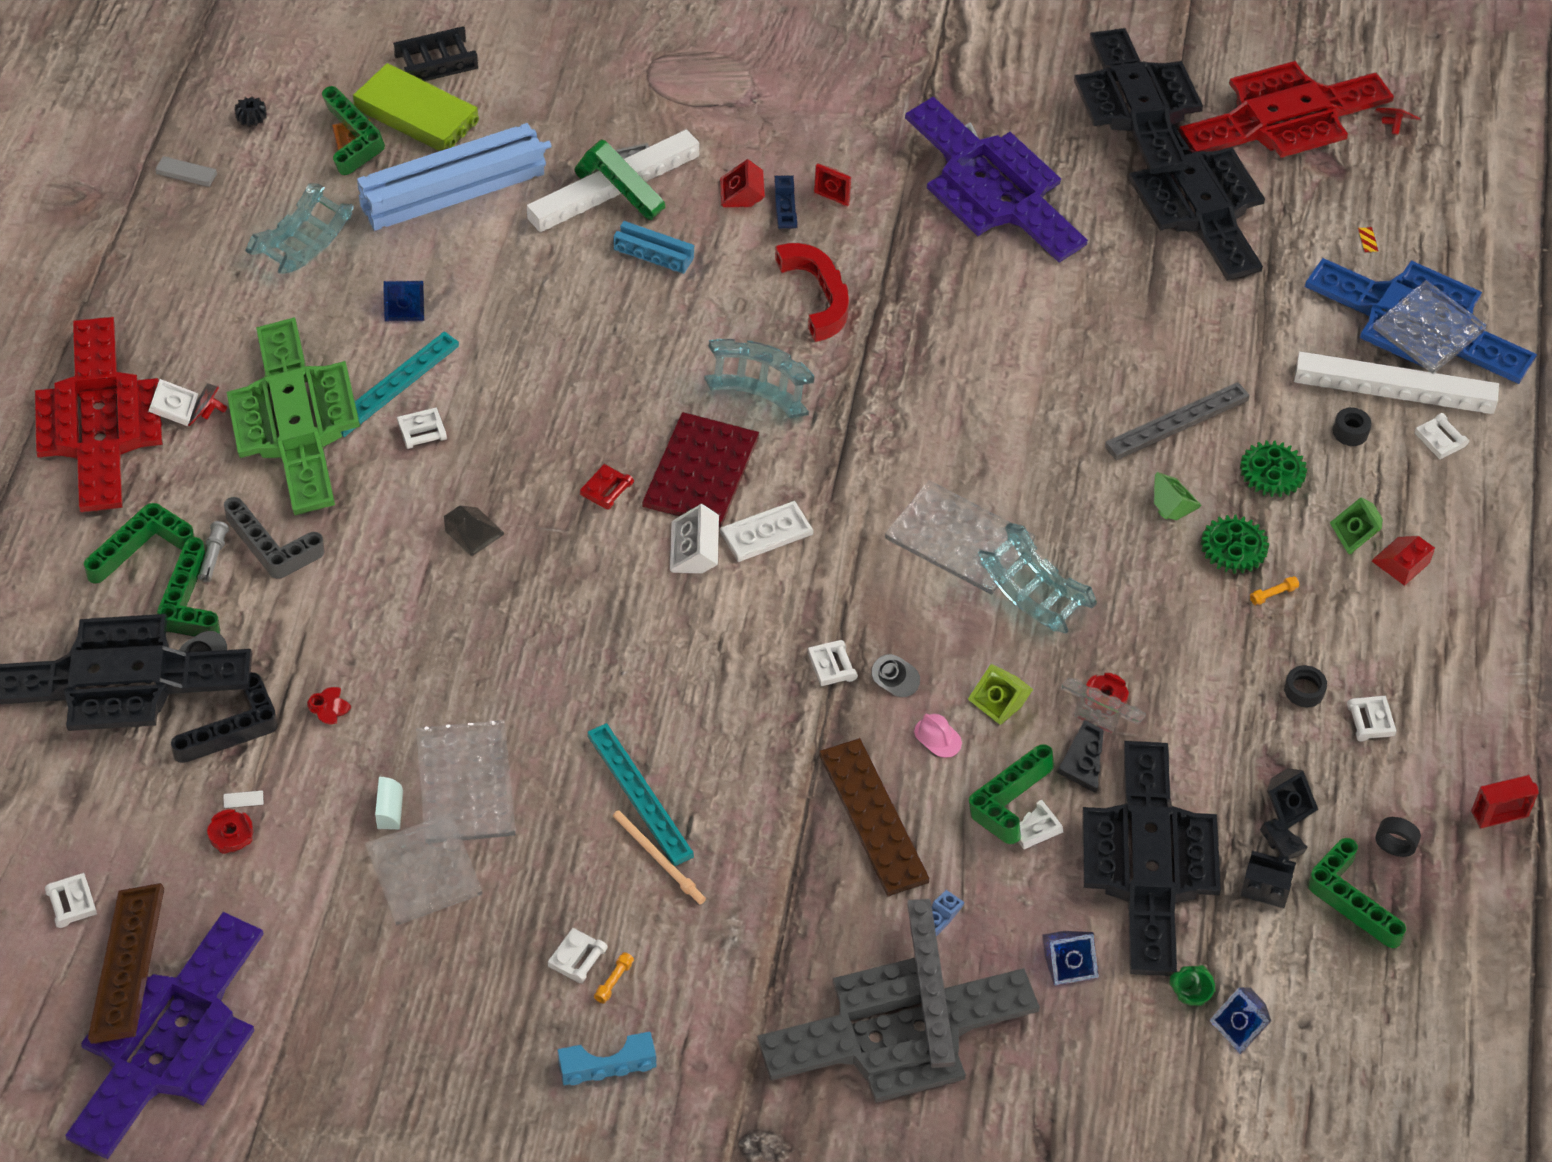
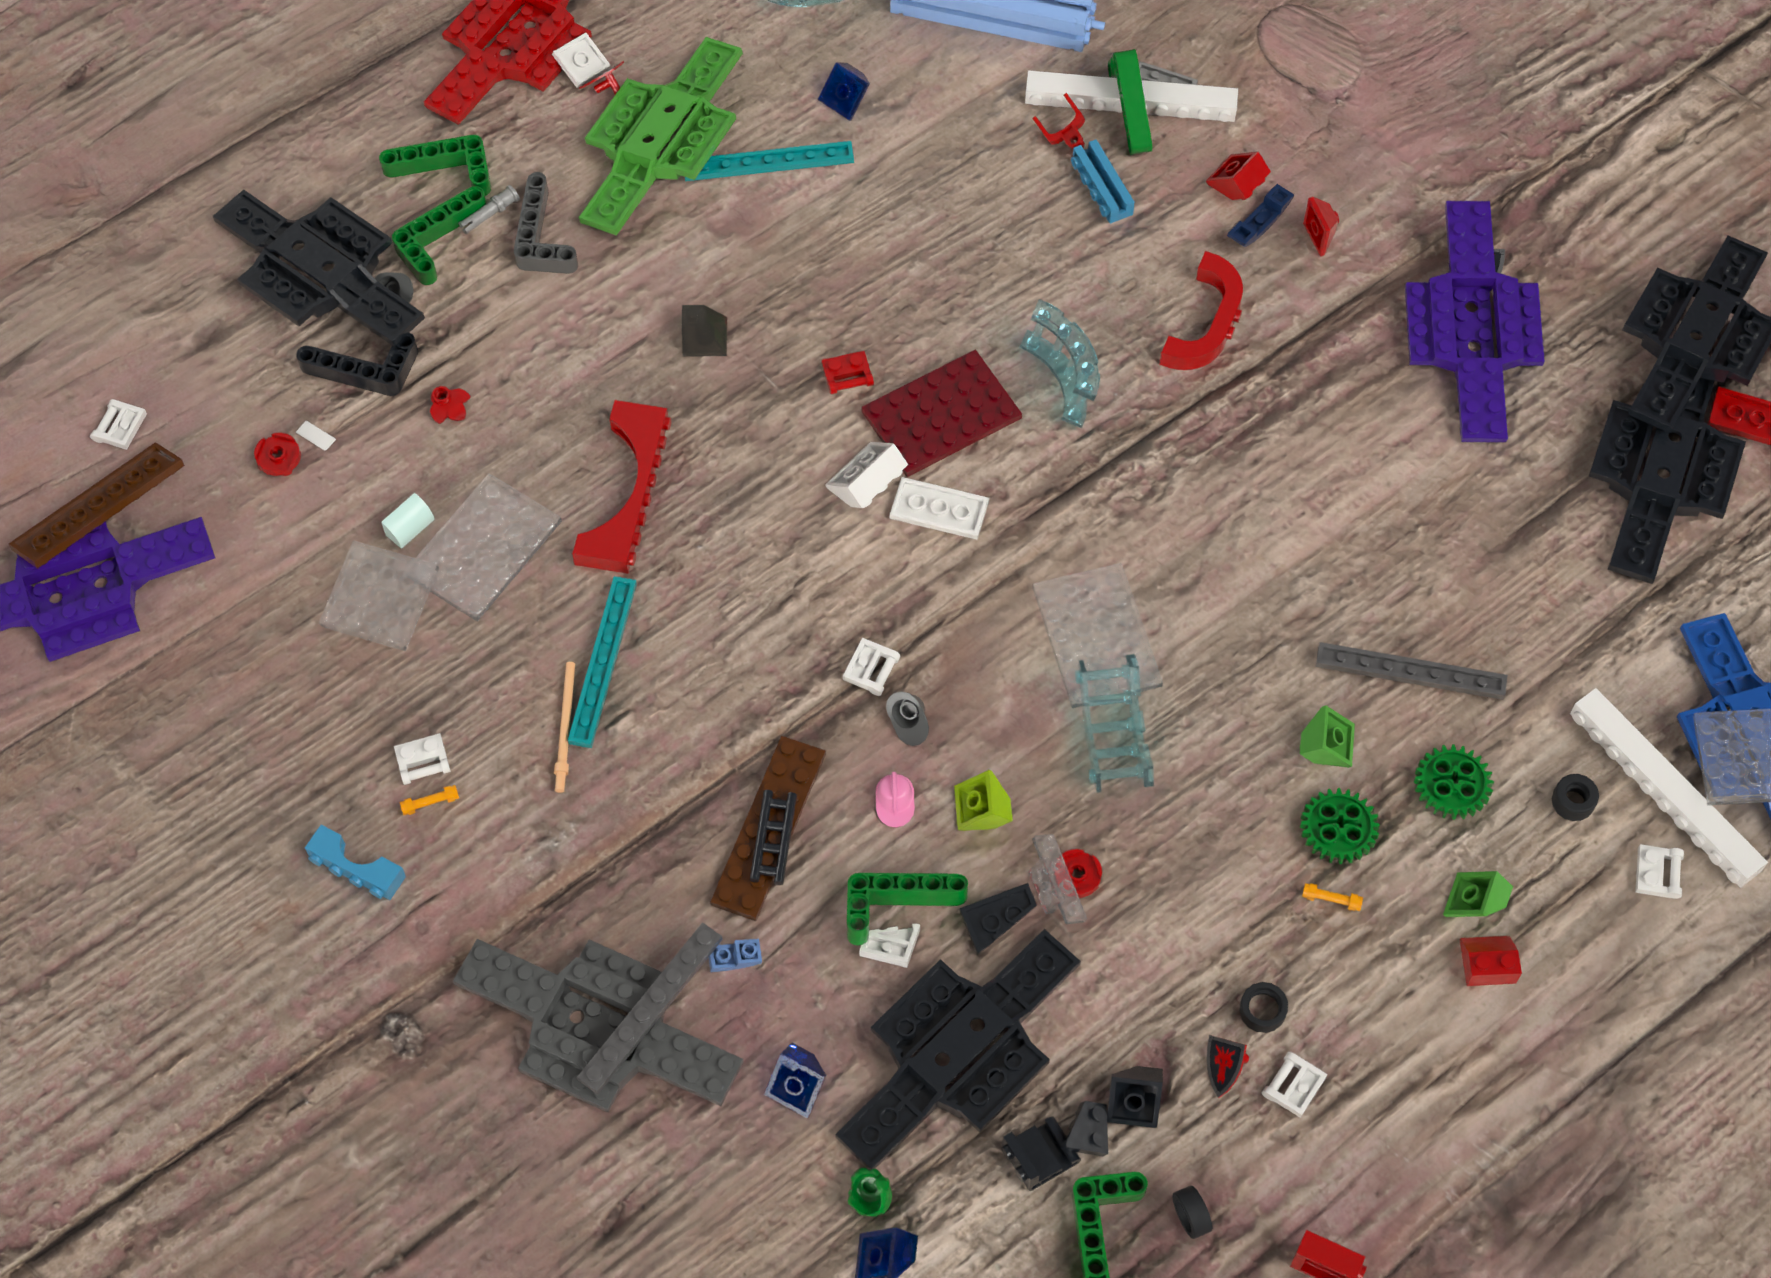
camera: 45 degrees right, 10 degrees up
white plate [397,407,447,449] -> none
none -> red arch [572,400,671,574]
none -> black bar [750,790,797,885]
none -> red piece [1032,93,1085,149]
none -> shield [1206,1035,1249,1098]

